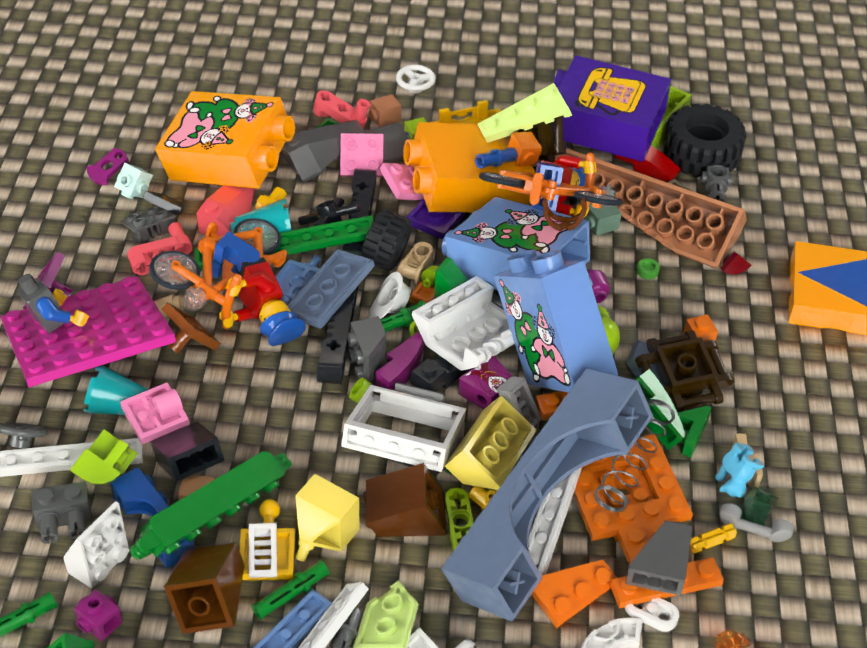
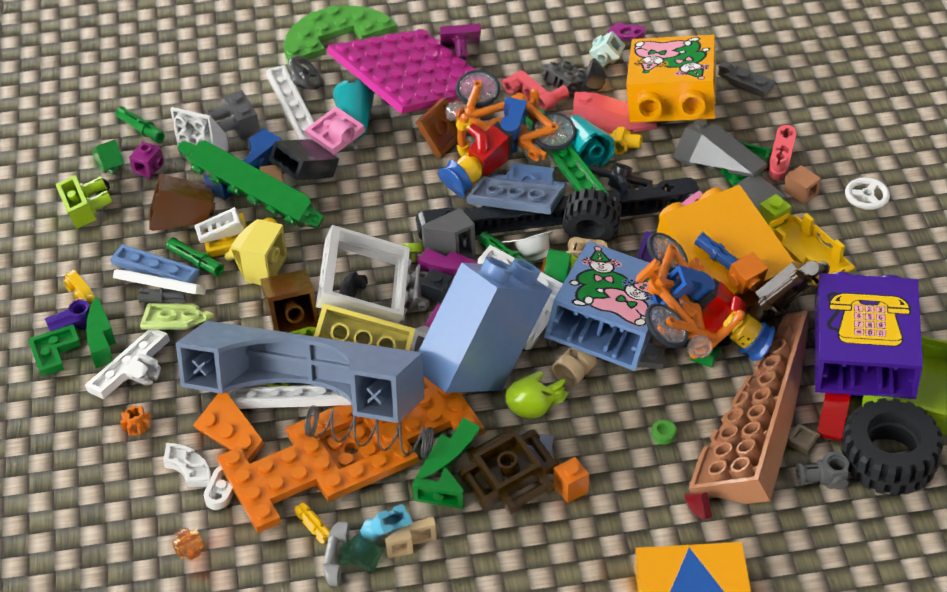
camera: 80 degrees right, 0 degrees up
torso [16,274,89,334] -> none
lime brick [70,429,138,486] -> none
bright pink plate [340,133,383,177] -> none
yellowish green wing [478,83,572,143] -> none
reddish brown helmet [542,197,587,231] -> none
sand green slope [574,198,621,236] -> none
magenta head [587,269,610,304] -> none
dark grey slope [626,521,693,596] -> none

